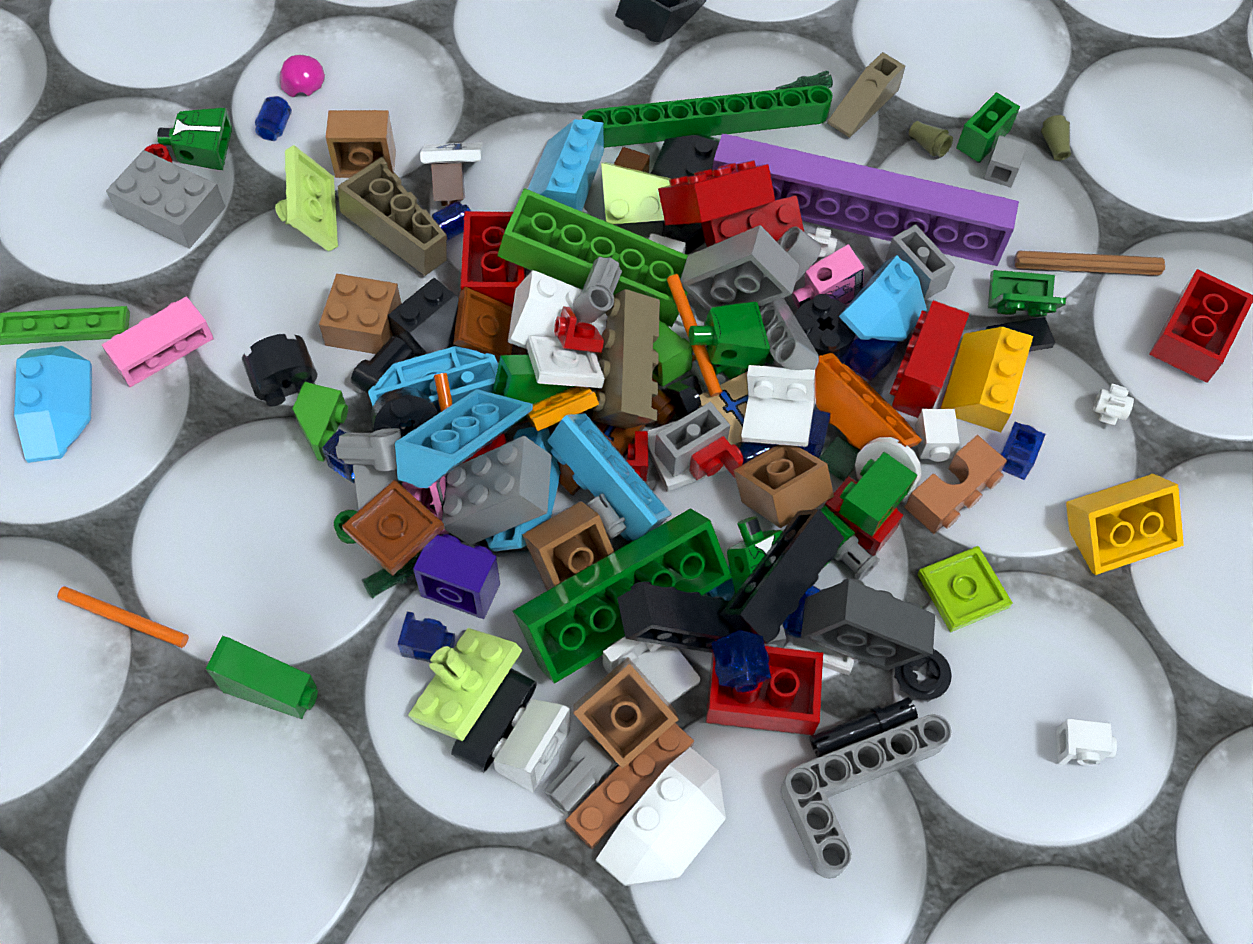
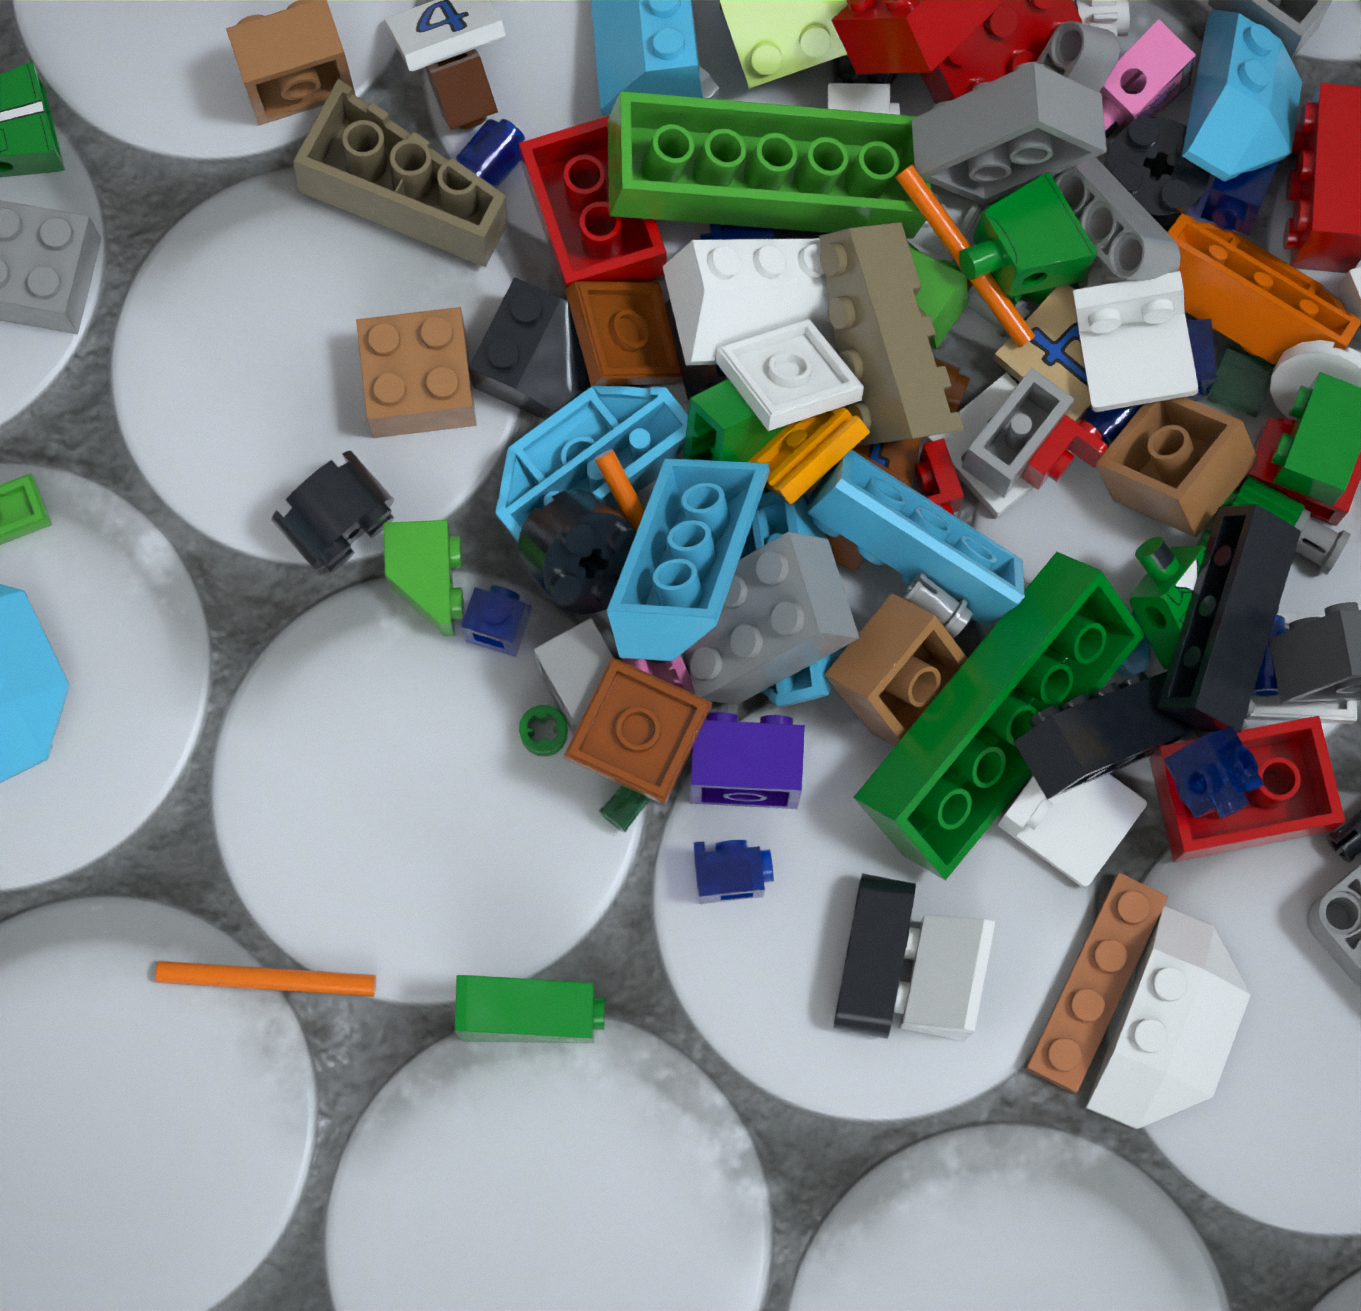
camera: 15 degrees left, 15 degrees up
bright pink brick [102,296,214,387] -> none
clear blue brick [255,96,292,141] -> none
yellowish green plate [275,145,338,251] -> none
light grey piece [336,428,401,471] -> none
black piece [351,337,414,393] -> none
yellowish green plate [408,628,523,741] -> none
light grey piece [545,736,618,814] -> none
red bracket [554,306,604,353] -> none
light grey piece [573,256,622,323] -> none
medium nougat brick [573,657,679,769] -> none
black bracket [666,375,703,418] -> none

